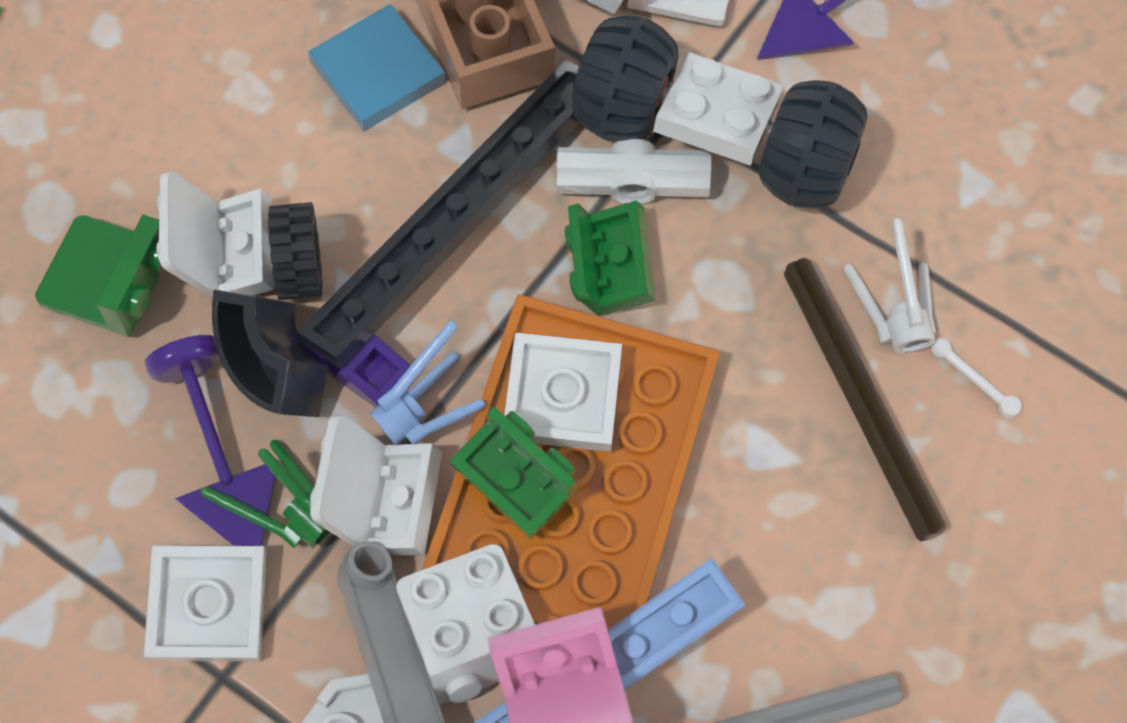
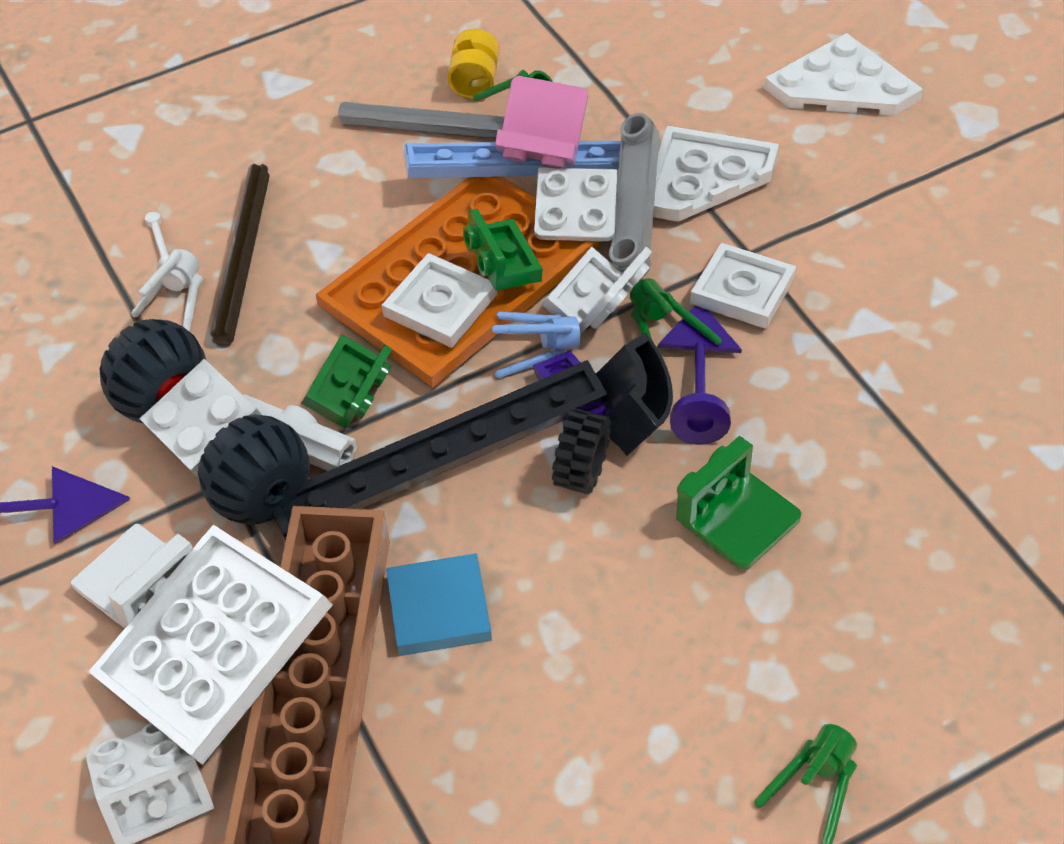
camera: 150 degrees left, 15 degrees down
white bracket [157,171,274,299] -> none

